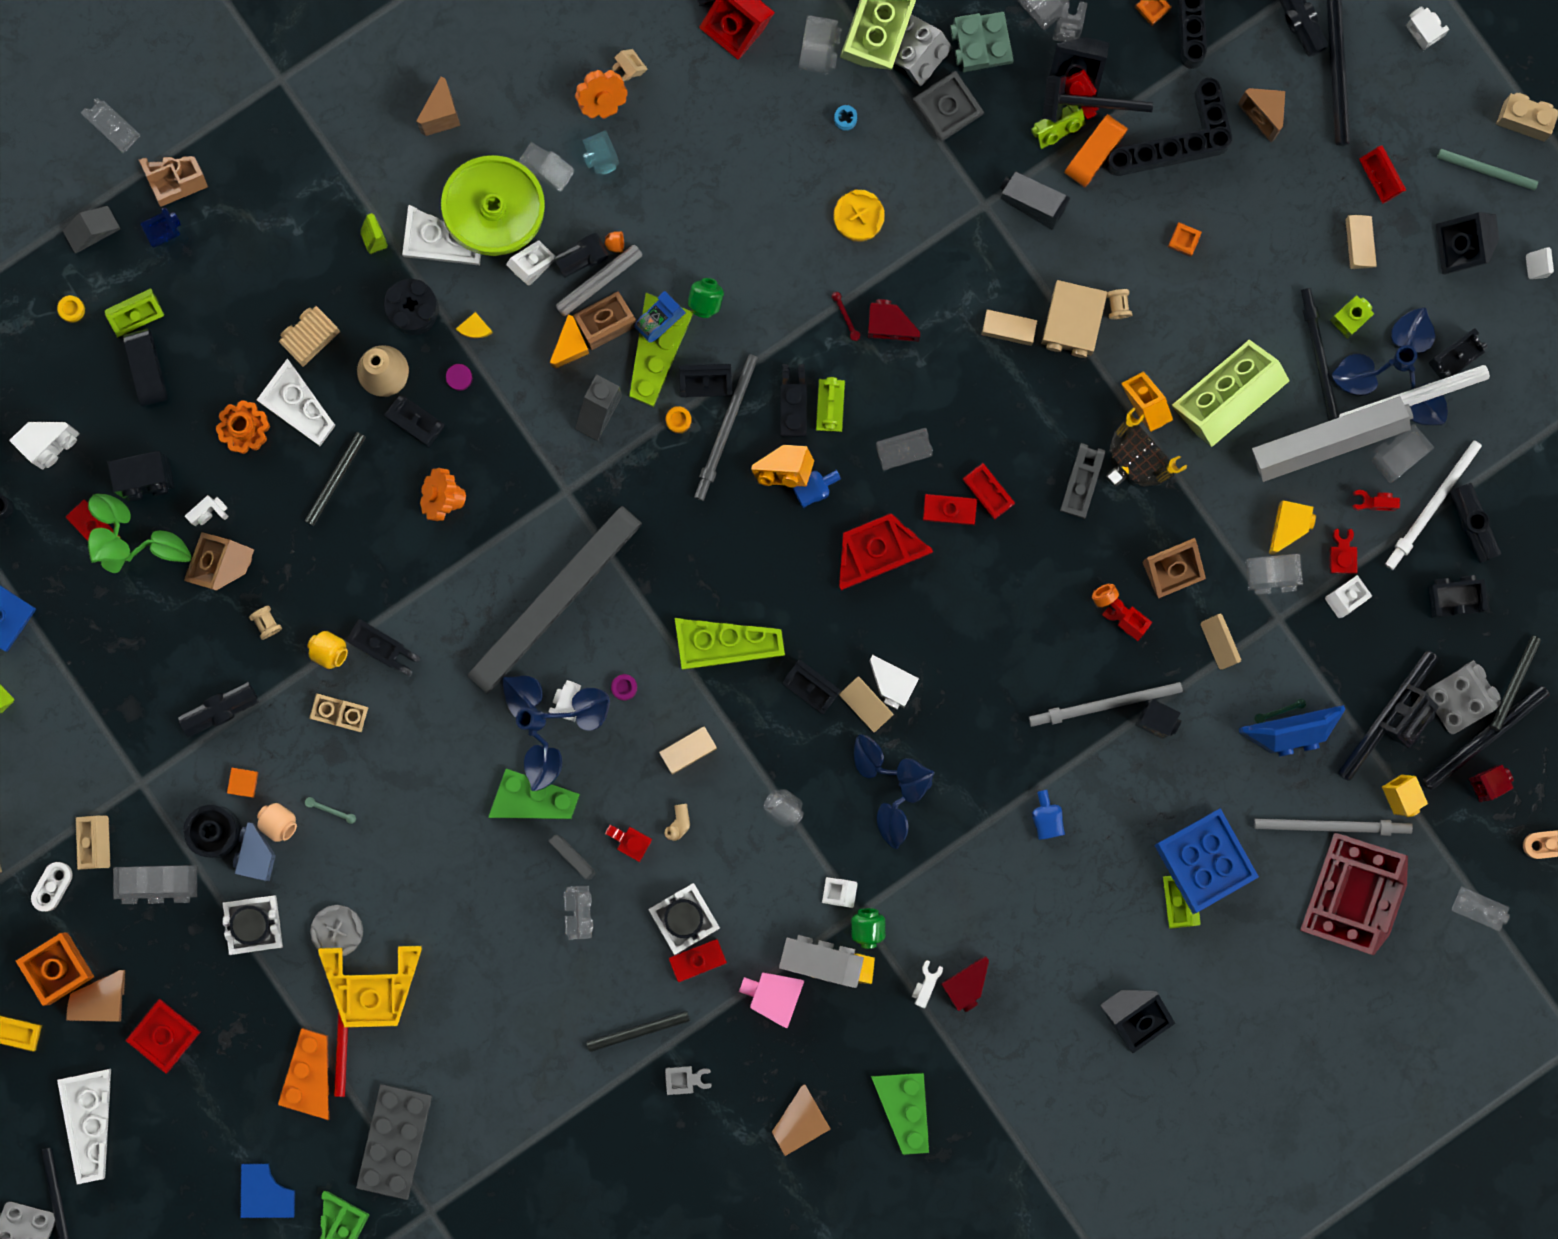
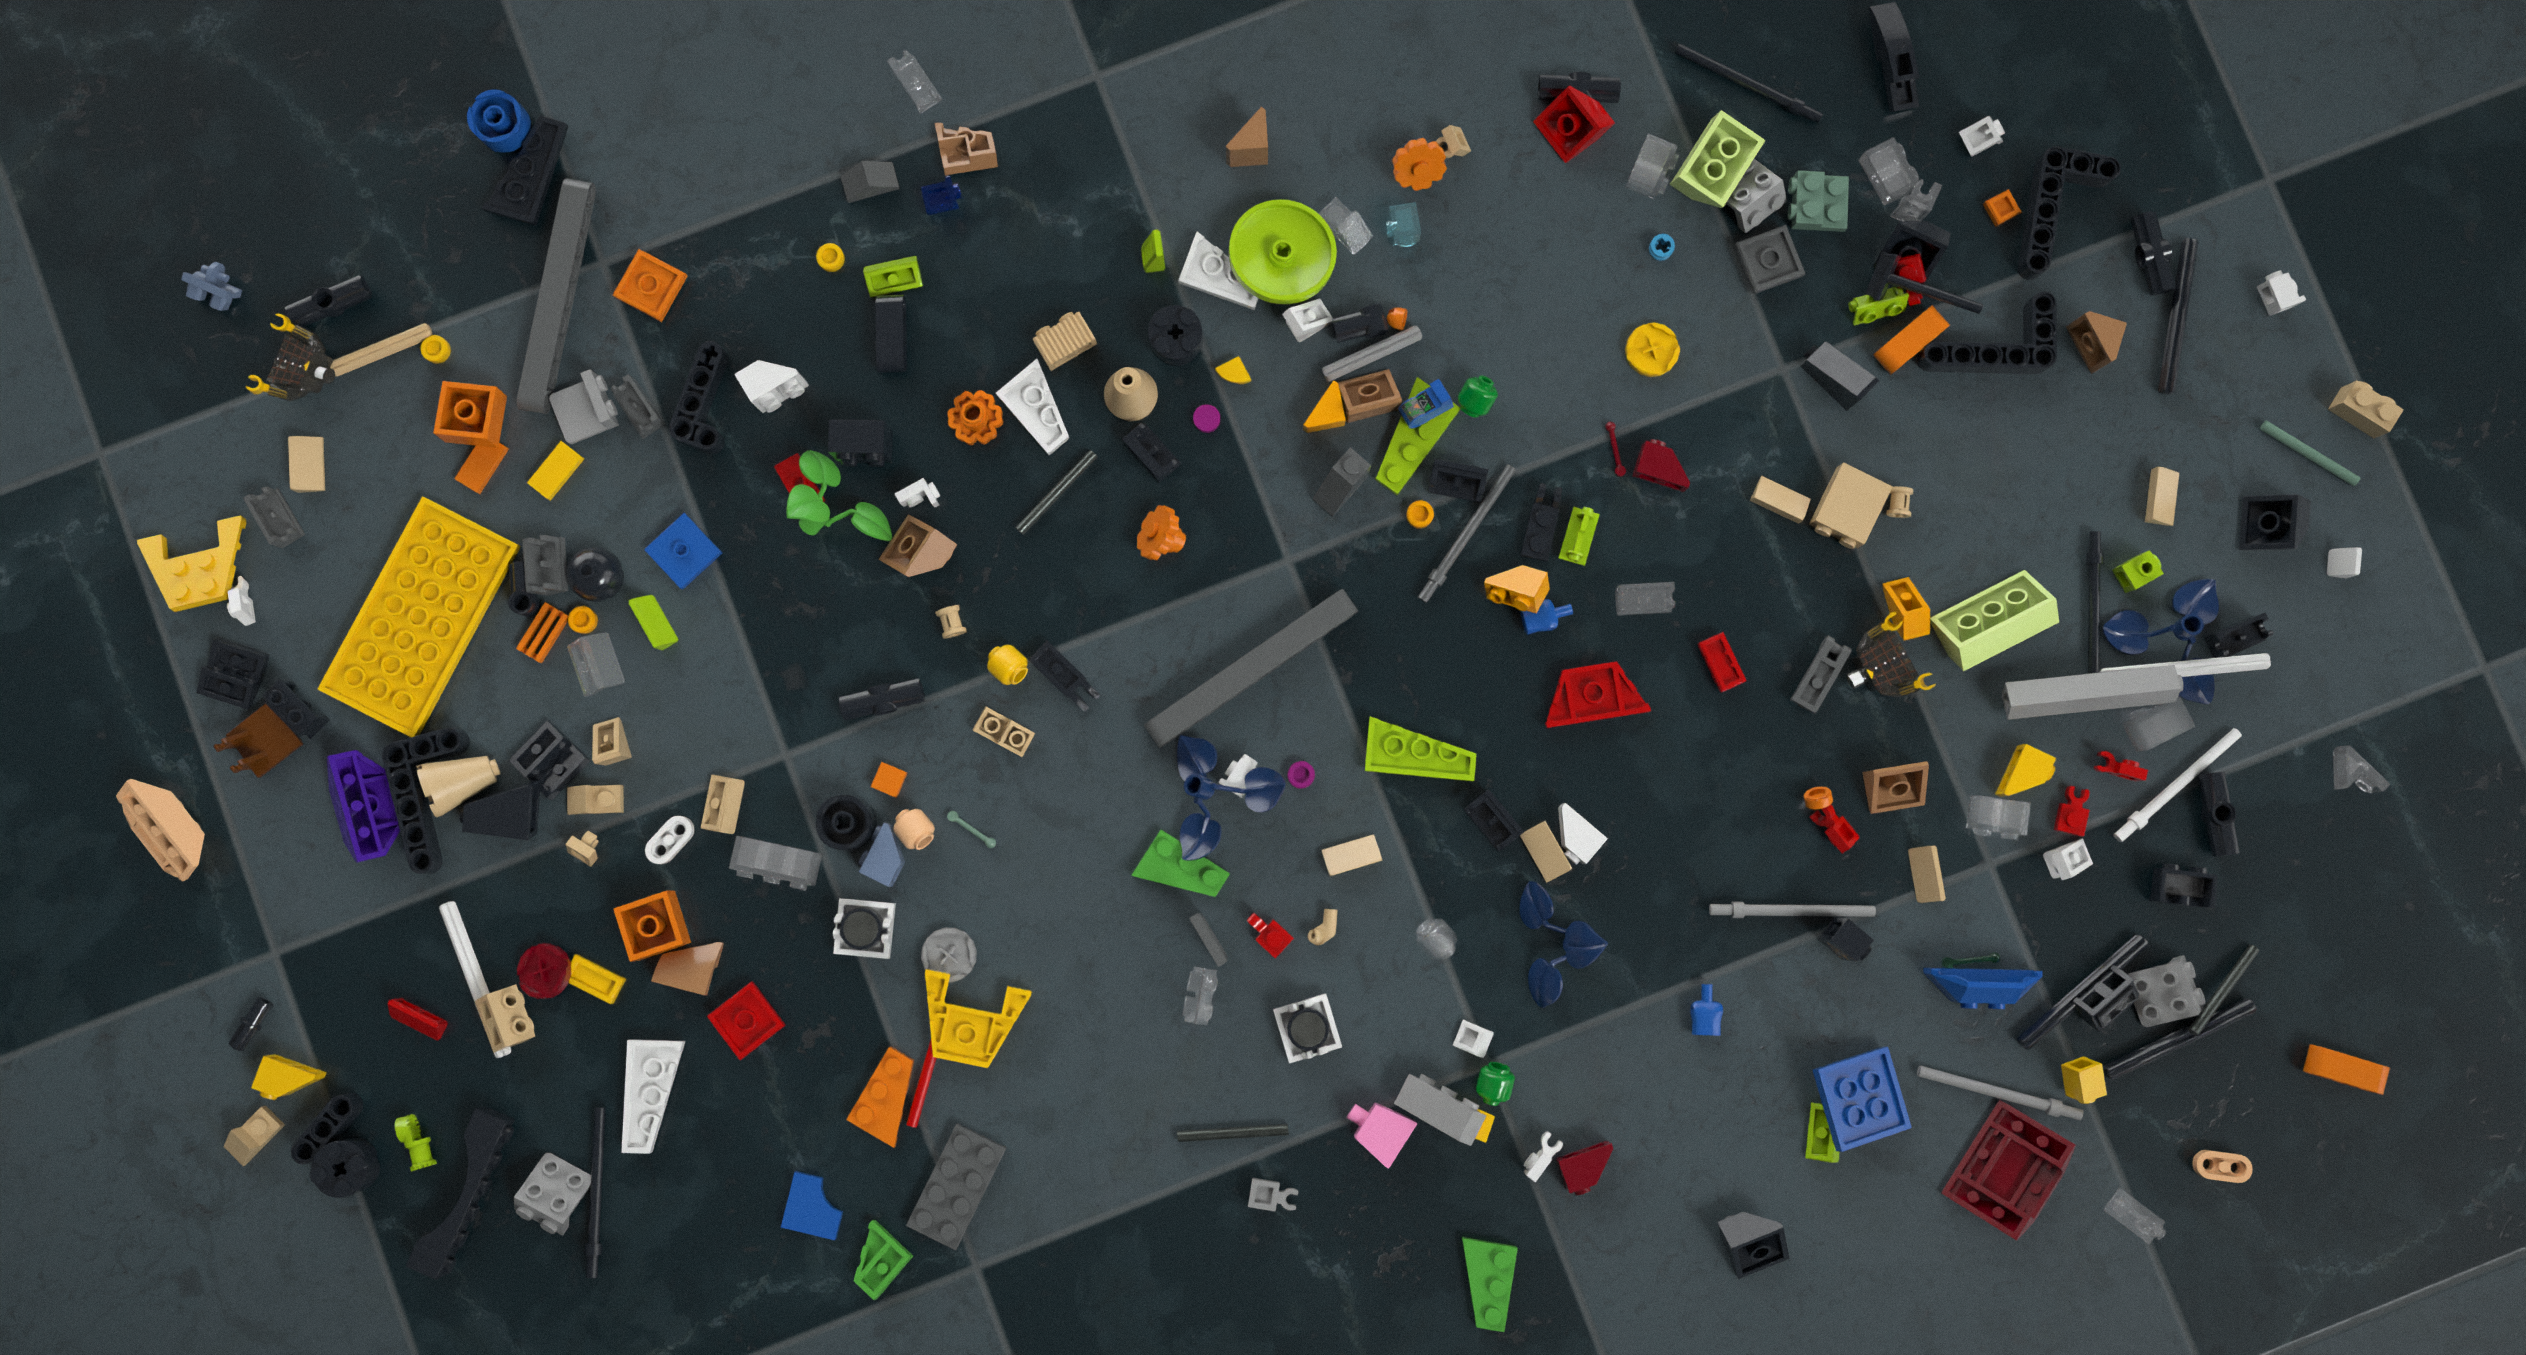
camera: 15 degrees right, 0 degrees up
red plate [669,939,727,983] -> none
medium nougat slope [772,1084,831,1156] -> none
red plate [923,494,977,525] -> none
orange tile [1168,222,1202,257] -> none
red plate [1359,145,1406,204] -> none
dark red slope [1469,764,1514,802] -> none

